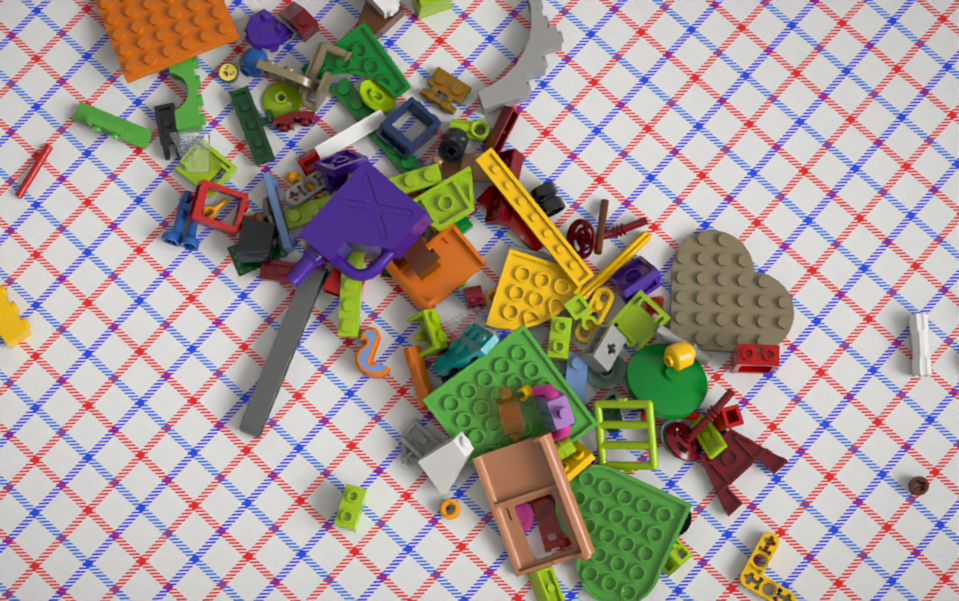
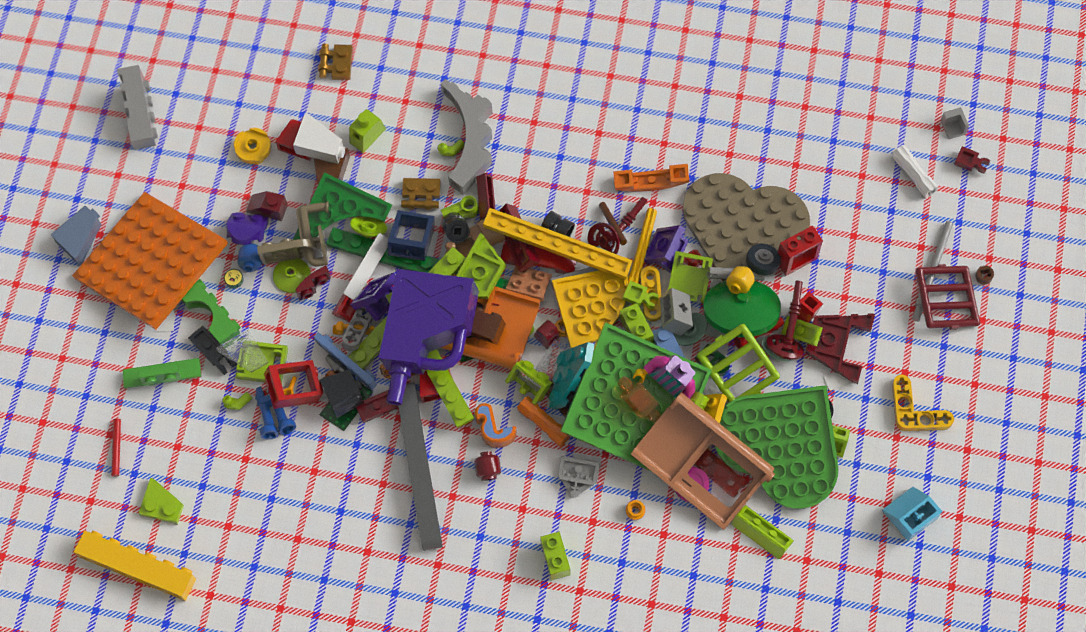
camera: 30 degrees left, 10 degrees down
dark green plate [229,86,275,167] -> none
white slope [418,432,474,495] -> none
none -> lime wing [139,478,184,524]
none -> lime arm [222,392,253,410]
none -> lime arm [437,139,465,156]
none -> dark red head [474,451,501,481]
none -> nougat hinge [506,266,552,303]
none -> orange slope [613,164,690,192]
none -> black wheel [746,243,781,276]
none -> white sticker [824,372,851,390]
none -> light grey bar [912,221,953,322]
none -> dark red bar [915,264,980,330]

